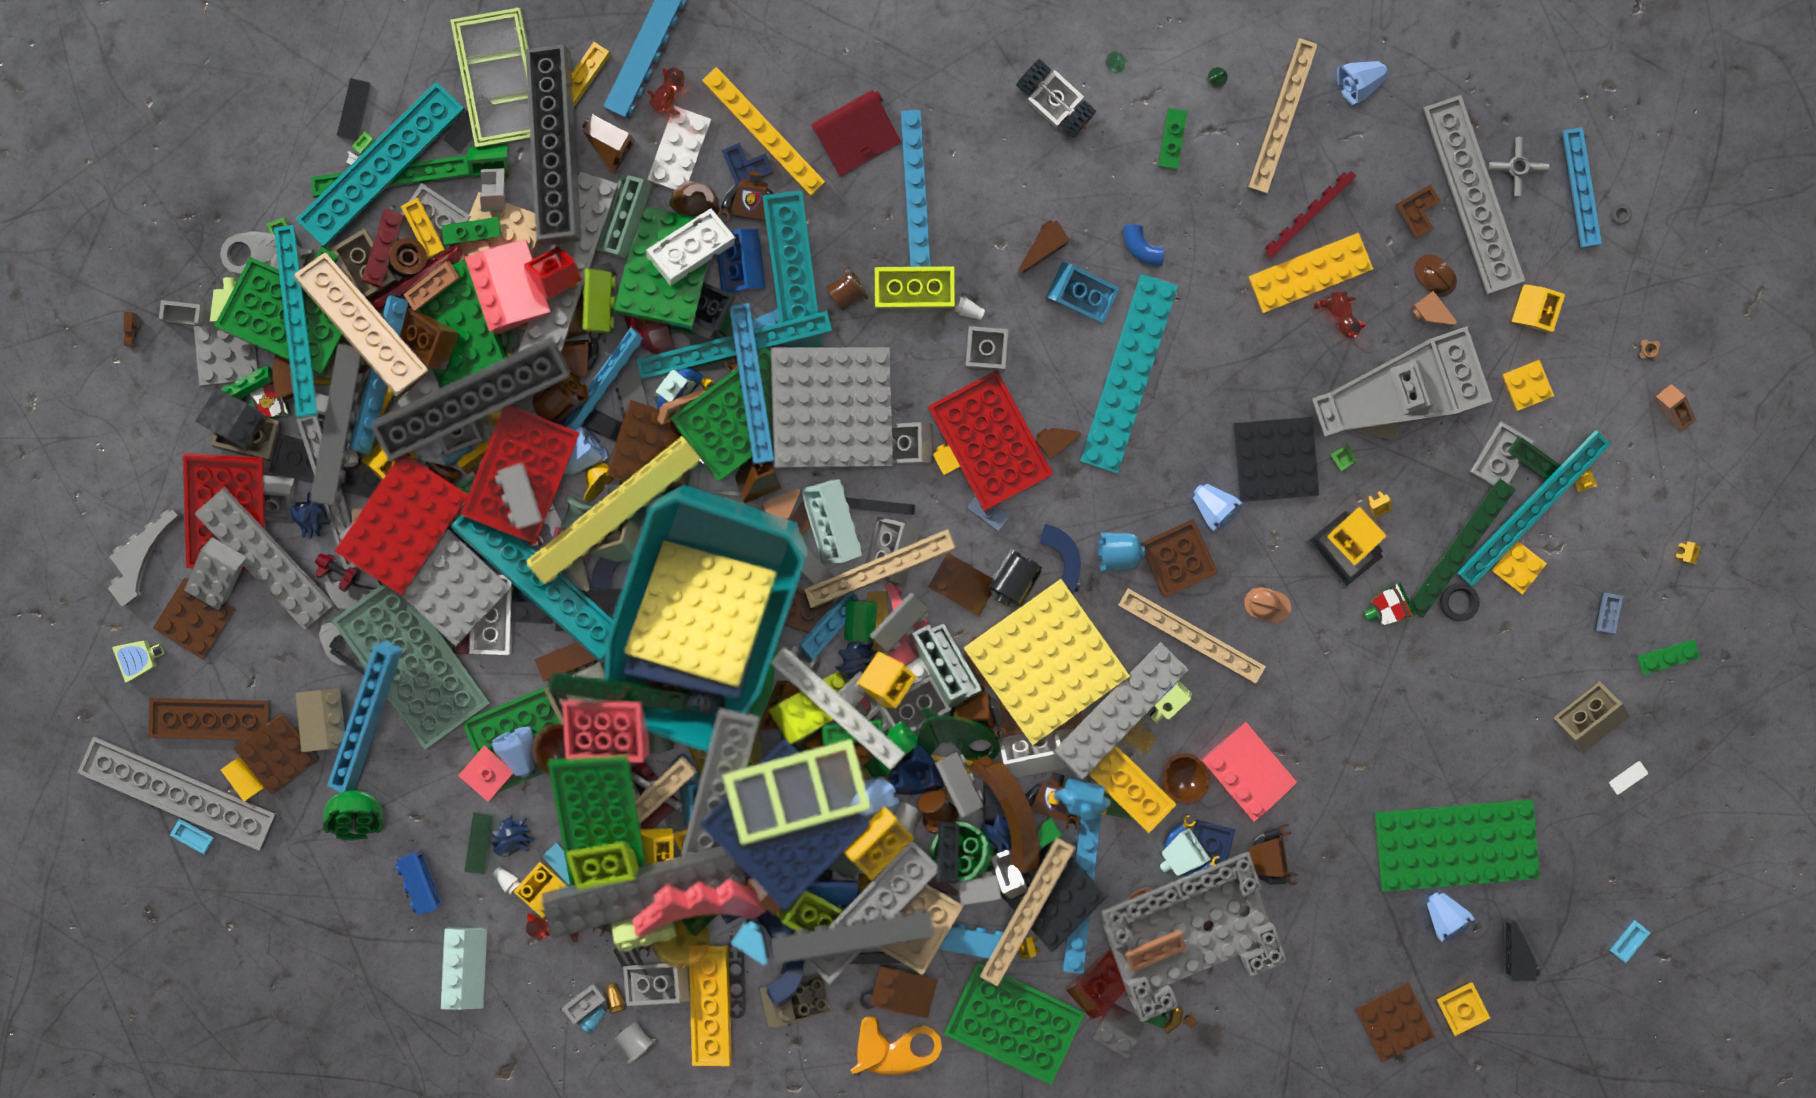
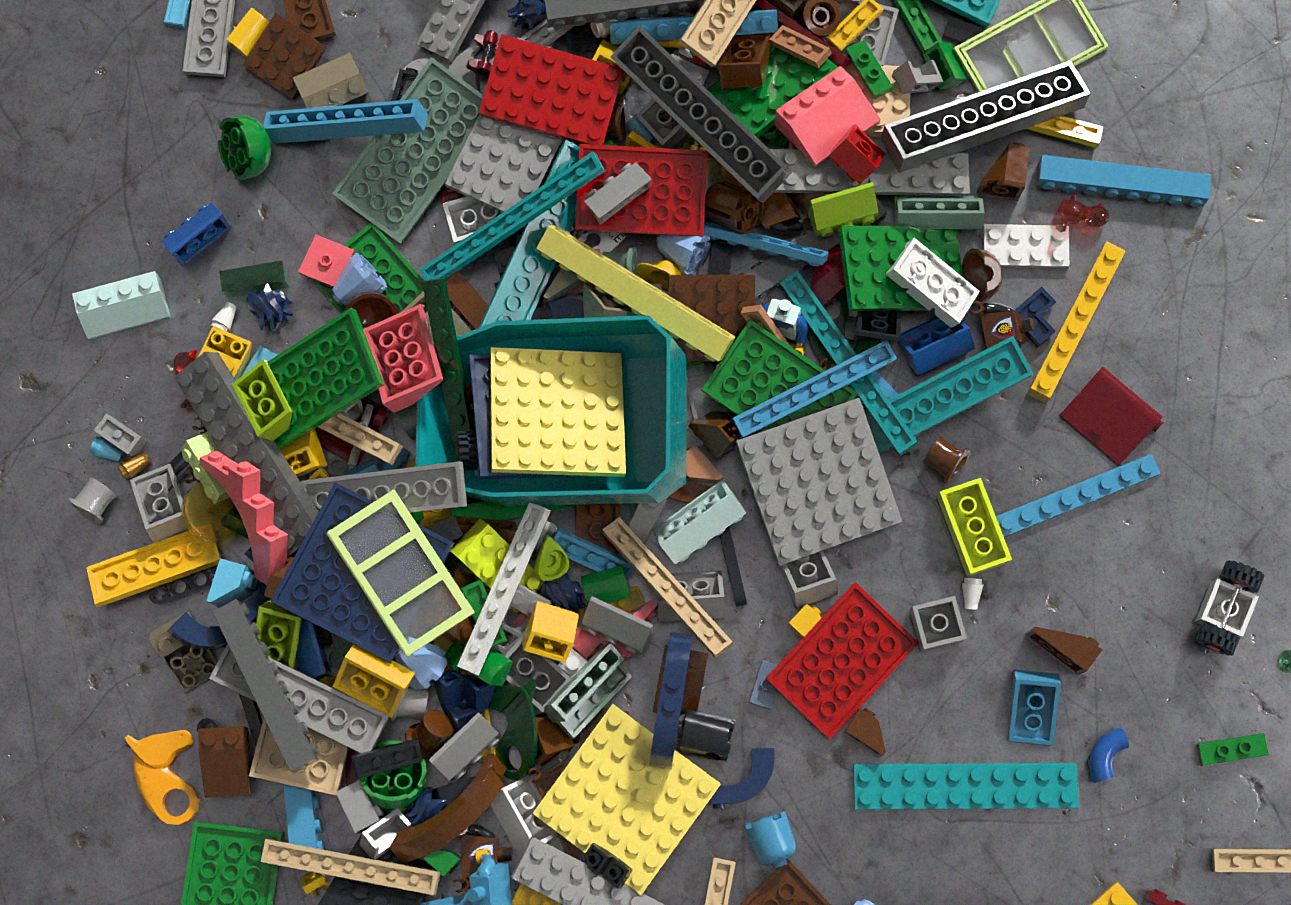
camera: 75 degrees right, 10 degrees down
none -> teal plate [420,152,605,280]
none -> lime piece [534,535,569,581]
none -> black slope [581,843,633,889]
none -> dark blue arch [649,632,693,769]

